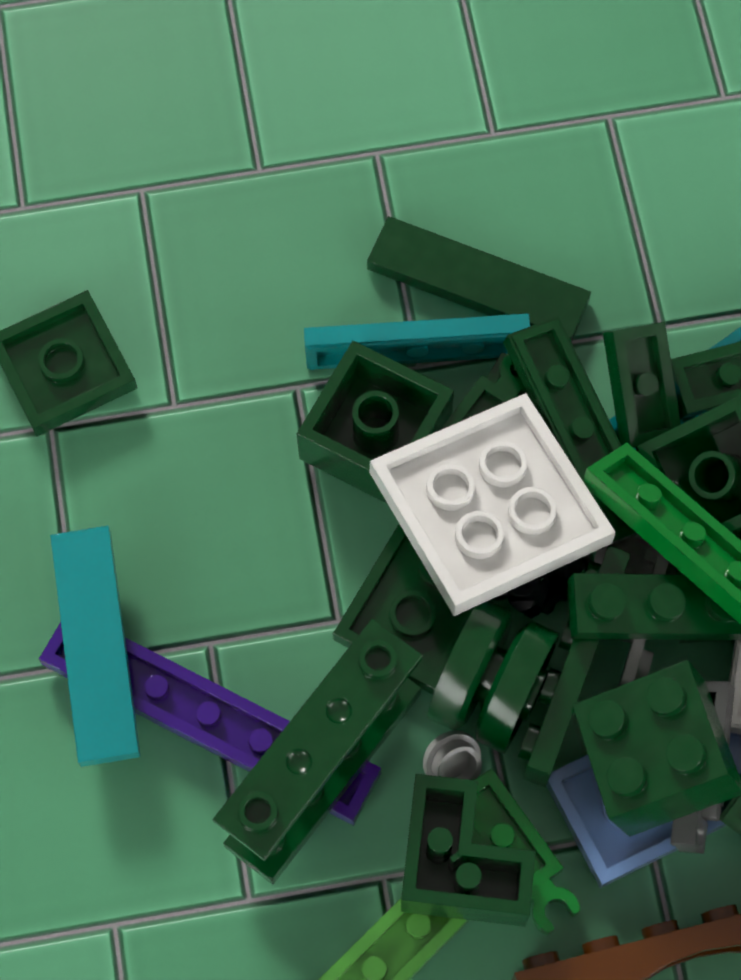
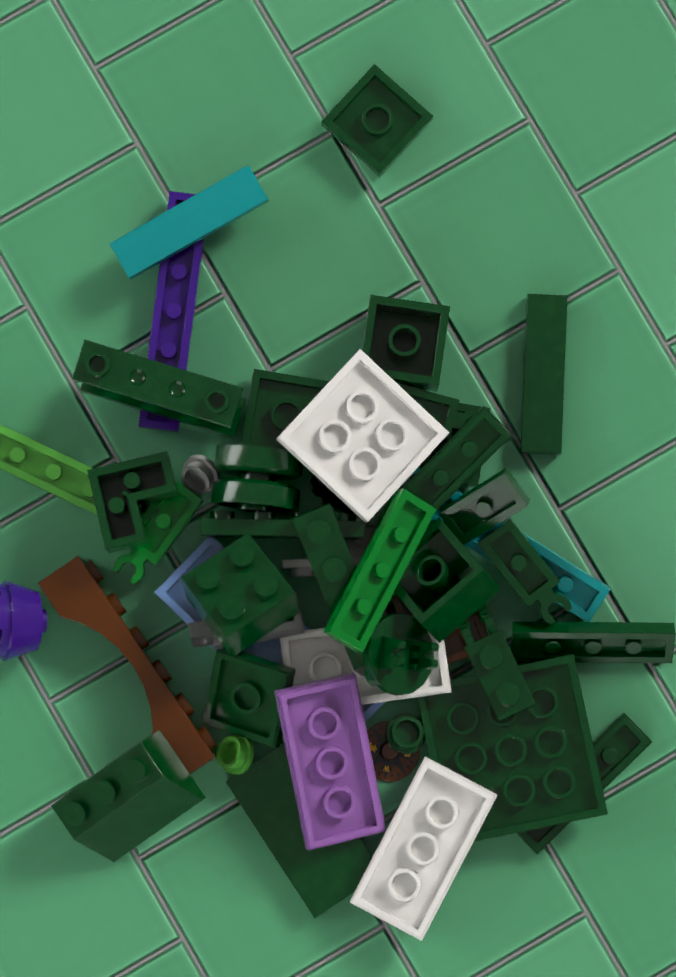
camera: 65 degrees right, 15 degrees up
teal tile [304,314,530,370] -> none

